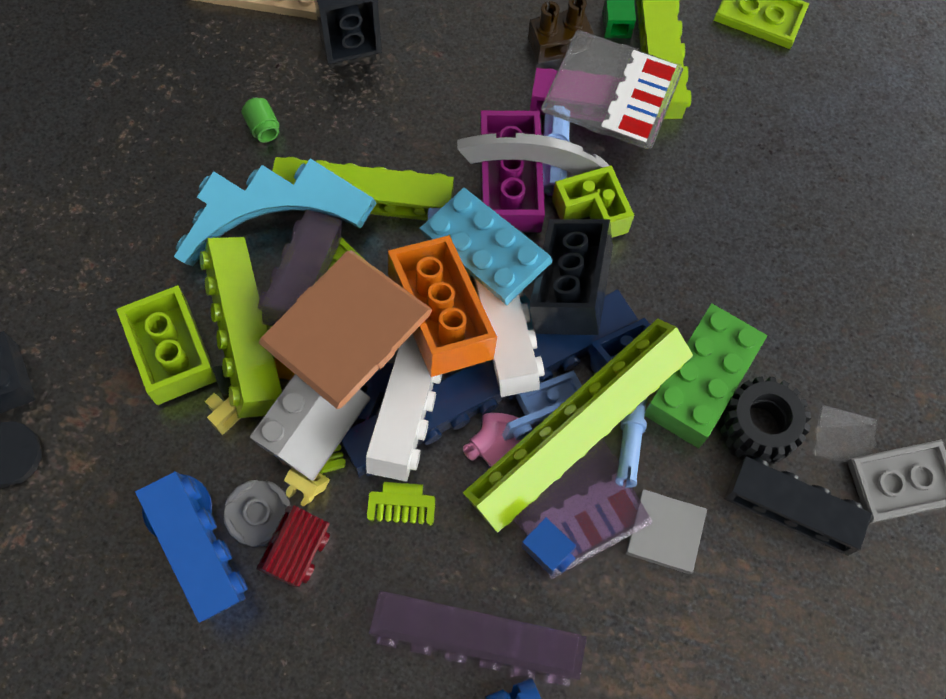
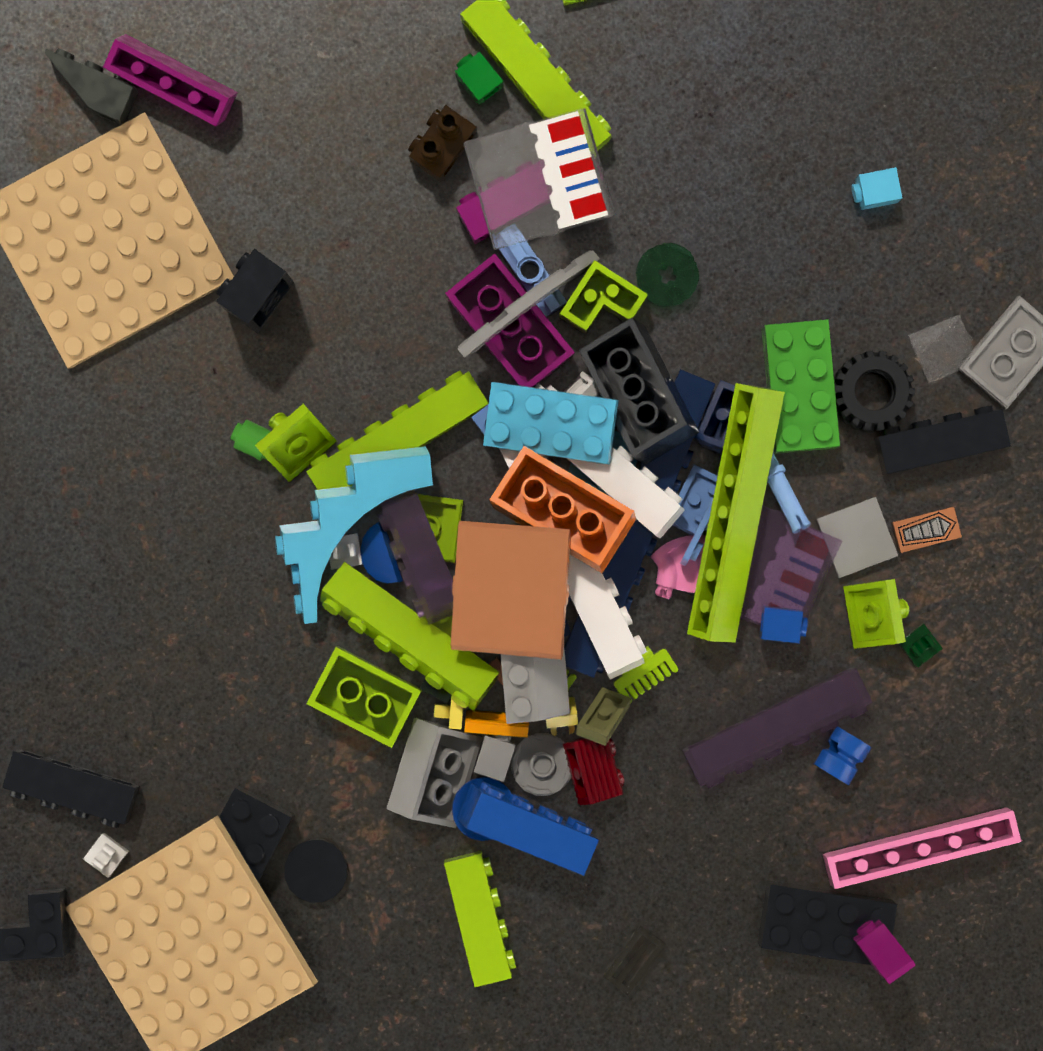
camera: 40 degrees left, 20 degrees up
none -> lime tile [255,403,337,482]
none -> white tile [329,533,363,570]
none -> blue tile [360,522,403,584]
none -> light grey slope [386,718,483,828]
none -> lime brick [444,851,516,987]
none -> light orange tile [464,710,529,738]
none -> light grey brick [474,734,516,782]
none -> olive plate [576,687,631,746]
none -> clear green plate [636,243,699,307]
none -> lime tile [843,579,909,649]
none -> medium azure brick [852,167,902,210]
none -> tile [891,507,962,553]
none -> dark green tile [899,623,943,668]

